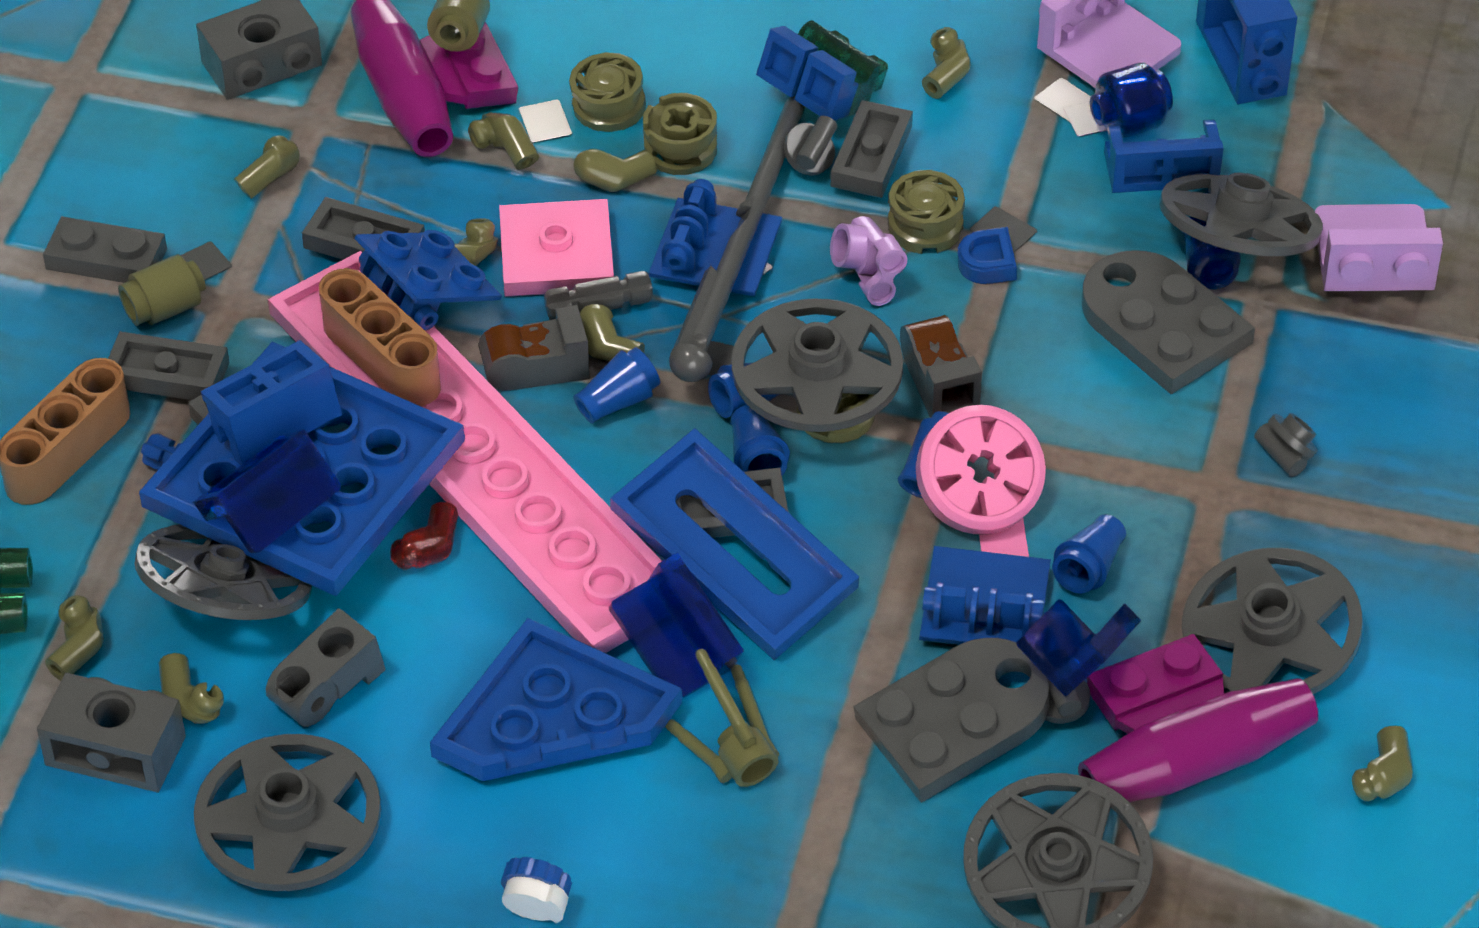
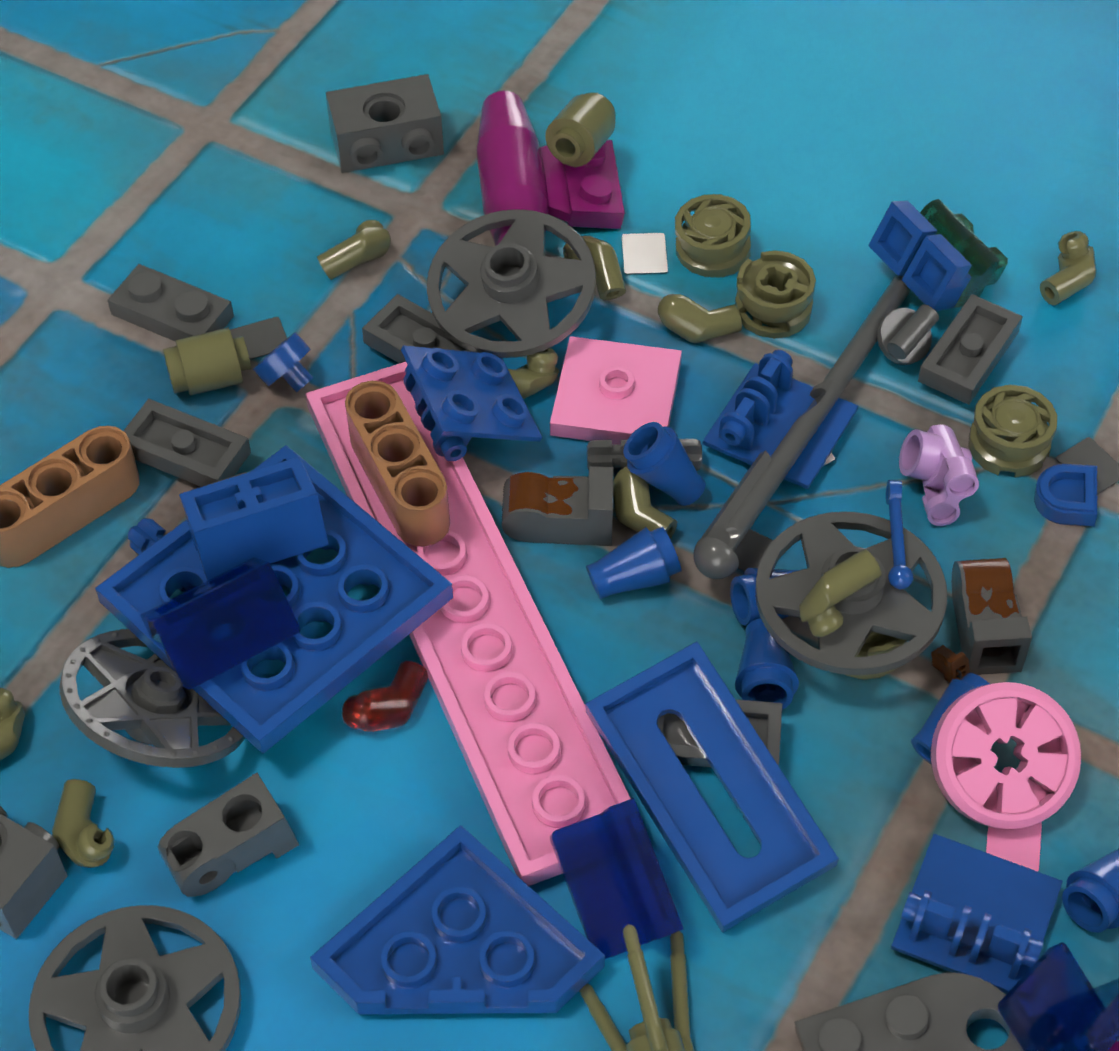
camera: 15 degrees right, 5 degrees up
none -> blue tile [253,332,313,392]
none -> dark grey wheel [427,209,596,358]
none -> blue cone [623,422,706,506]
none -> olive arm [799,549,882,638]
none -> blue hinge [886,480,913,590]
none -> reddish brown piece [931,645,970,683]

